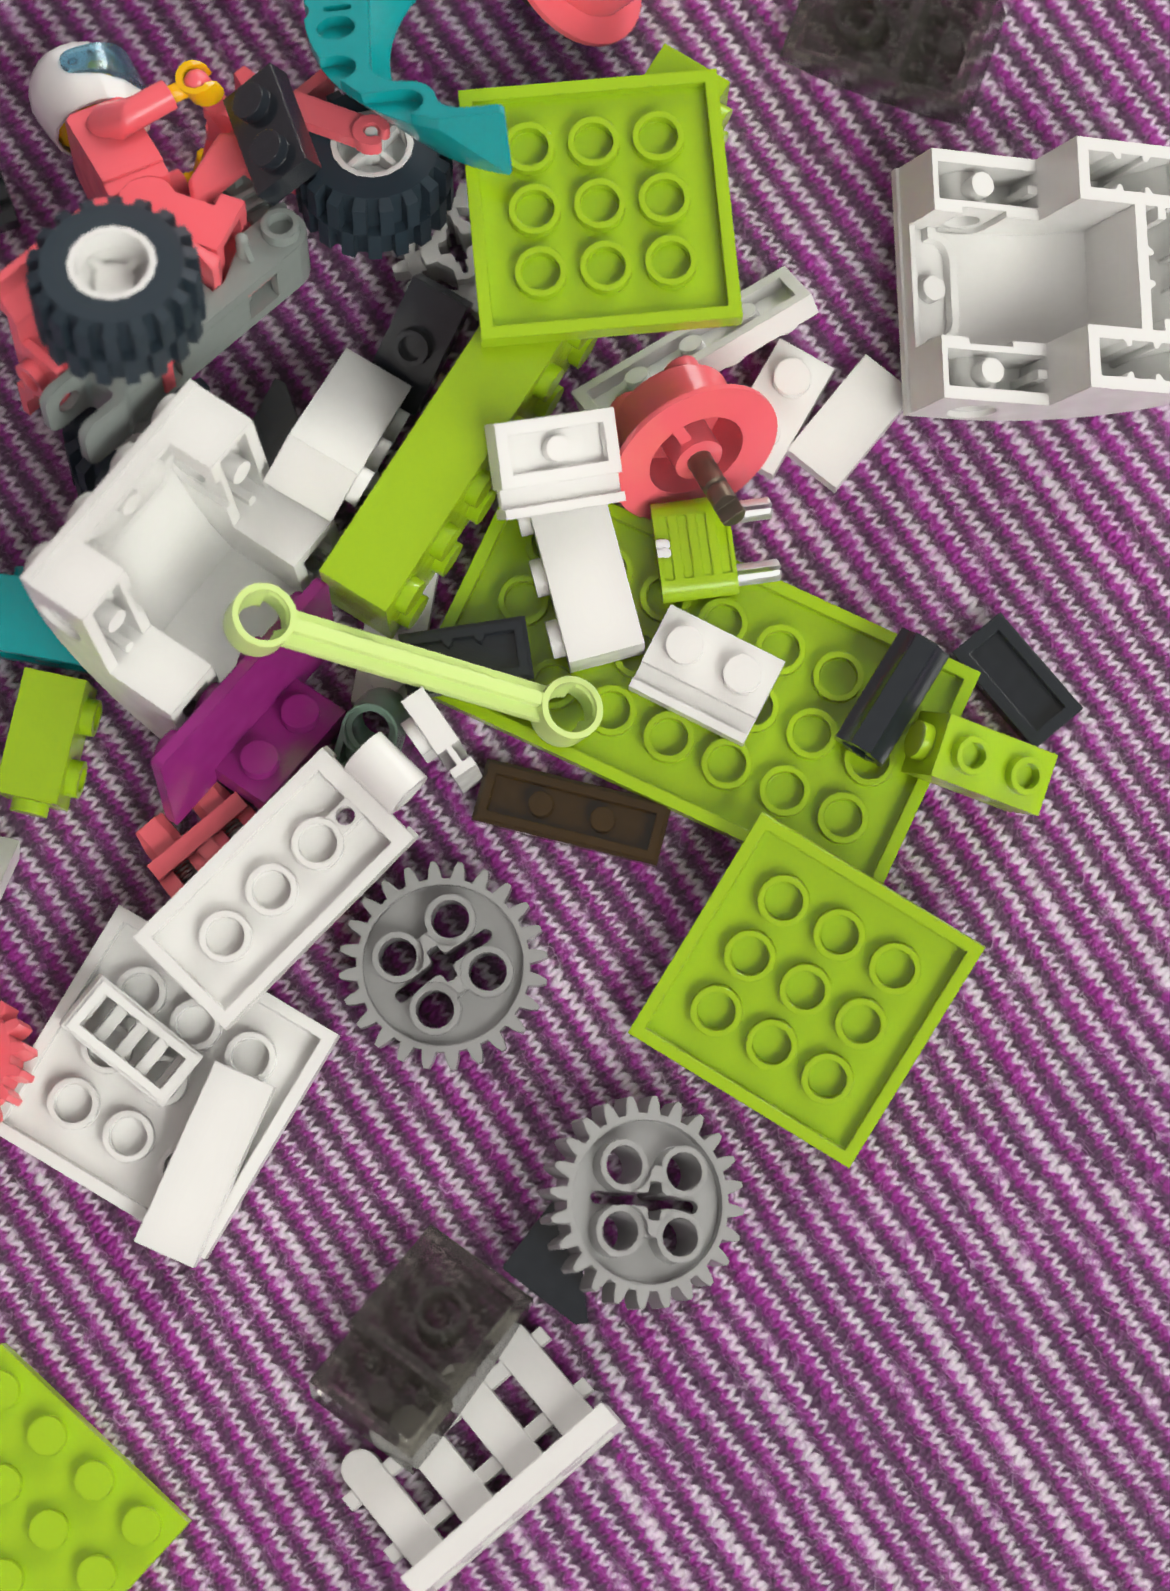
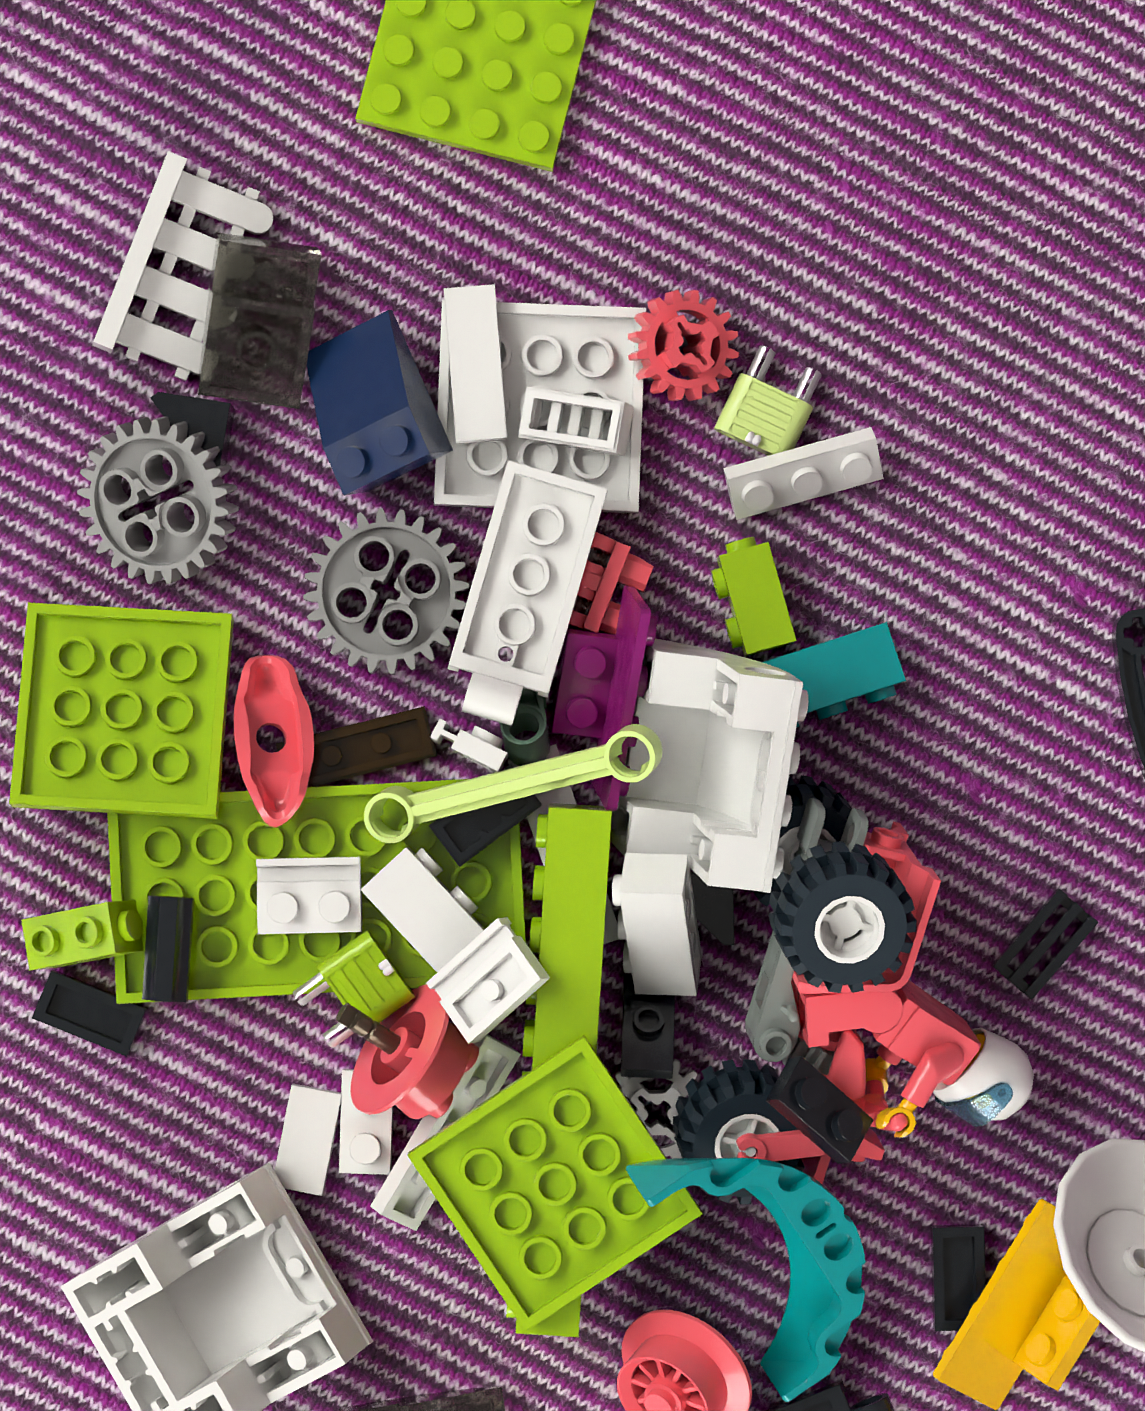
camera: 145 degrees right, 5 degrees up
none -> coral piece [234,655,314,828]
none -> dark blue slope [304,310,453,495]

